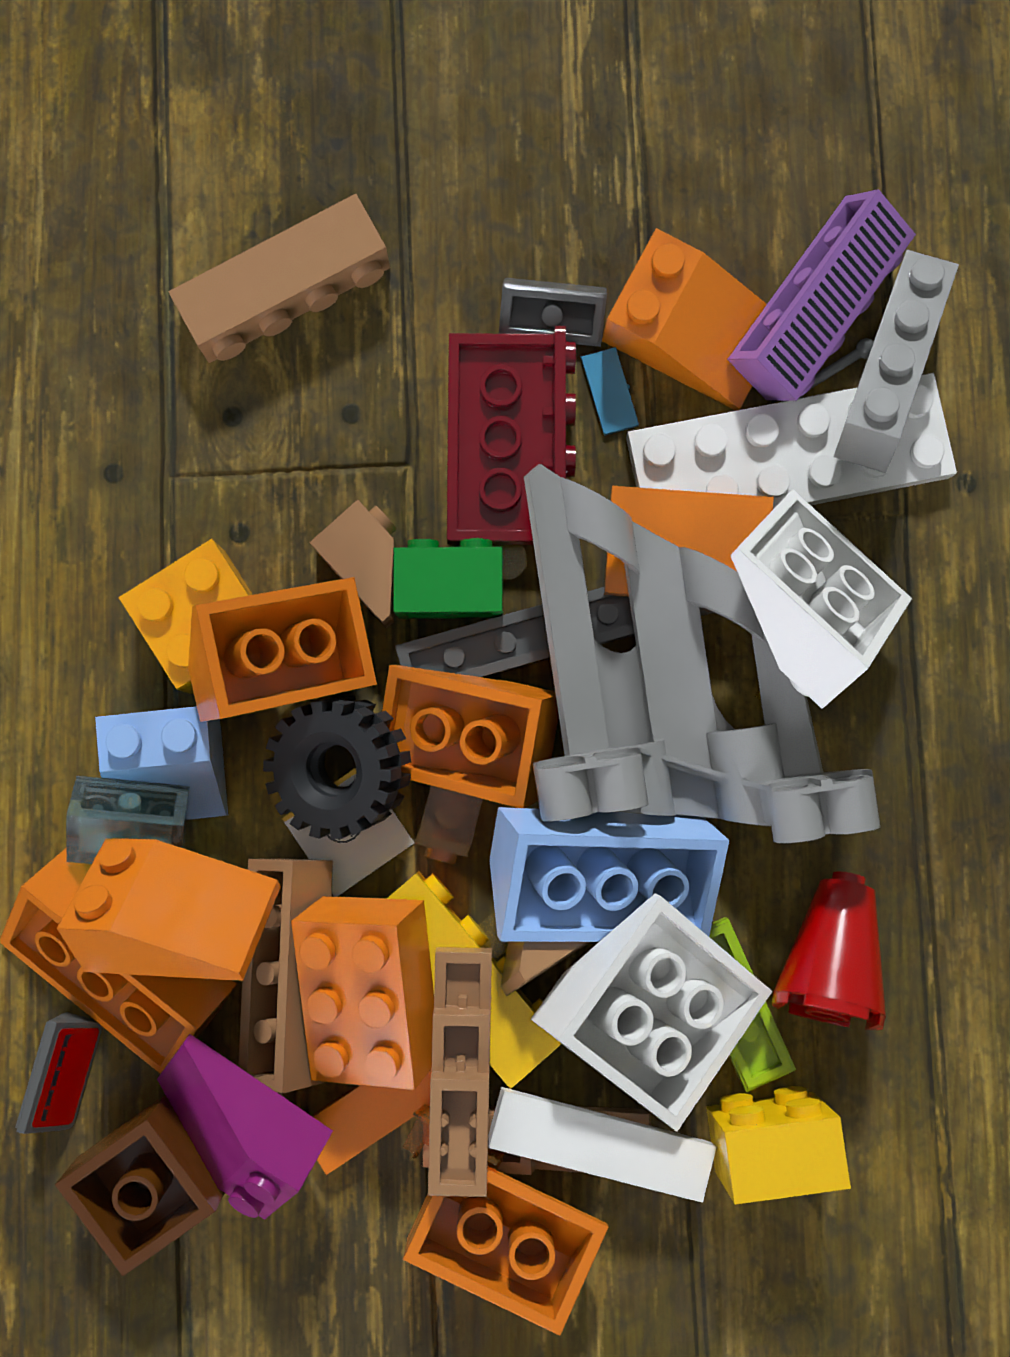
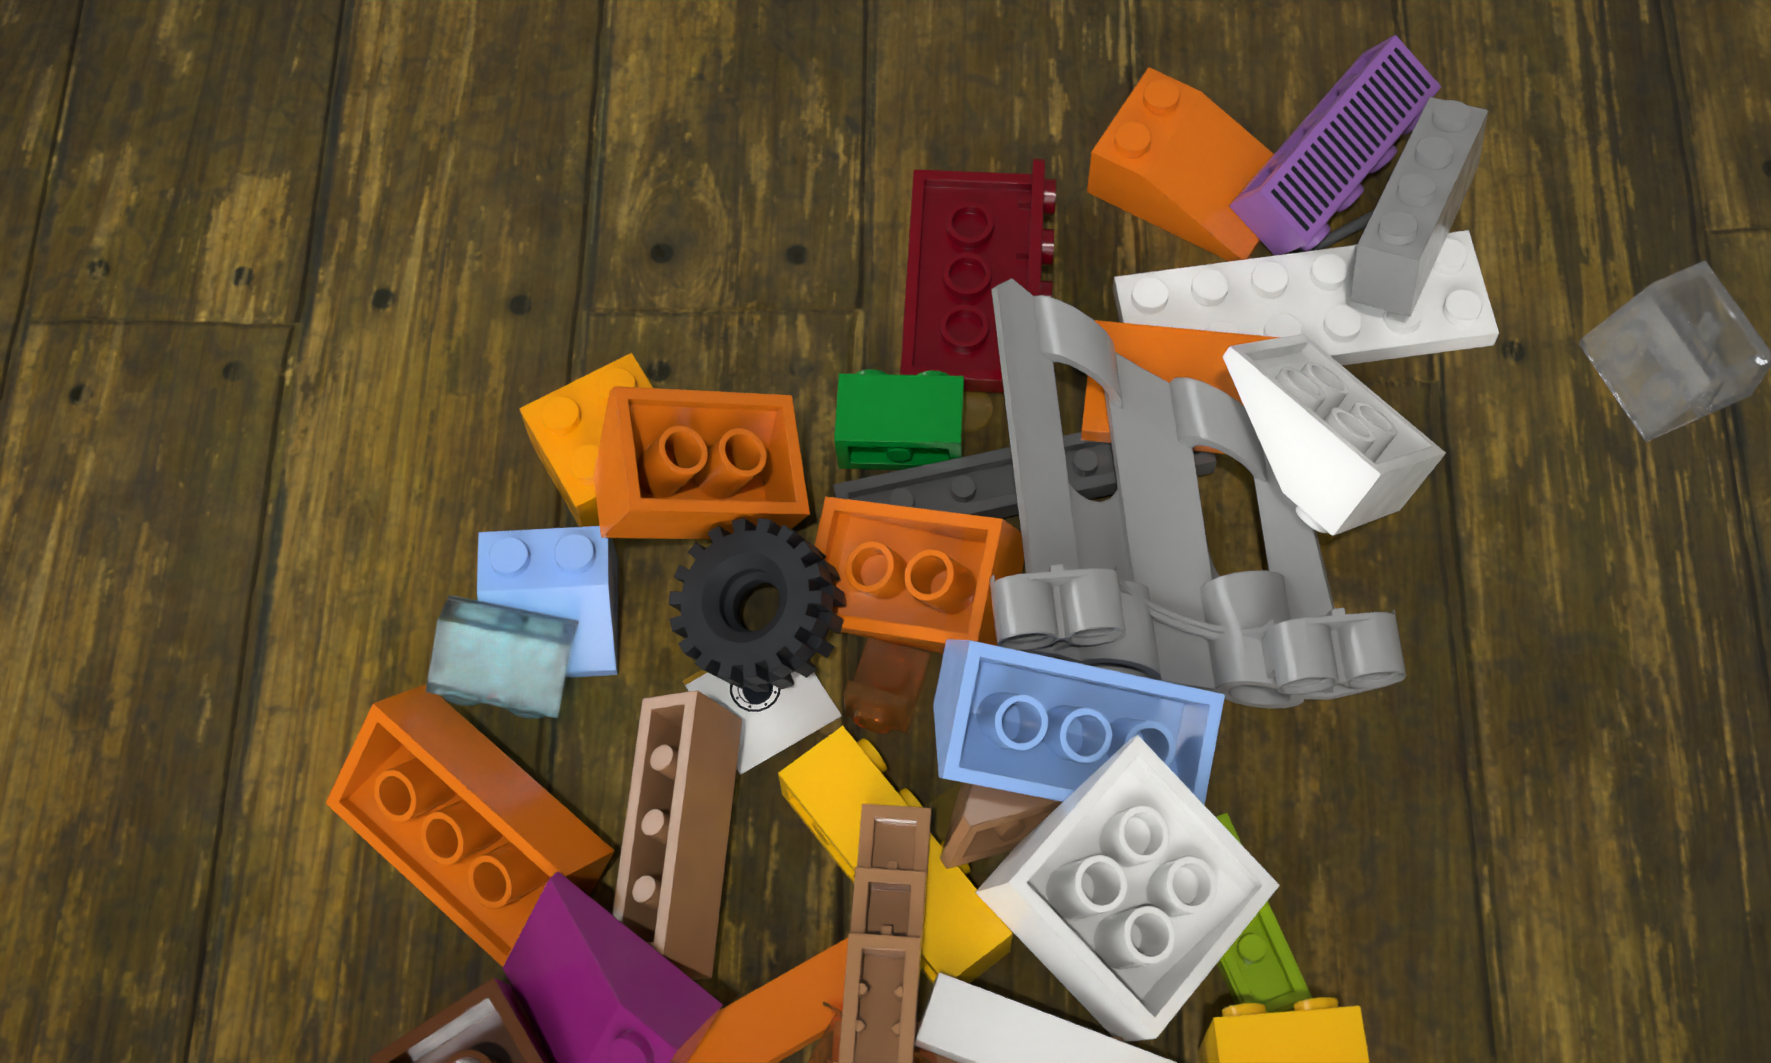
camera: 10 degrees right, 20 degrees down
slope [15,1012,103,1134] -> none
orange slope [57,838,281,981] -> none
medium nougat brick [168,194,390,363] -> none
orange brick [291,896,434,1090] -> none
medium nougat slope [309,500,397,629] -> none
dark grey slope [499,278,607,347] -> none
dark azure window [581,347,639,436] -> none
red cone [772,871,886,1030] -> none

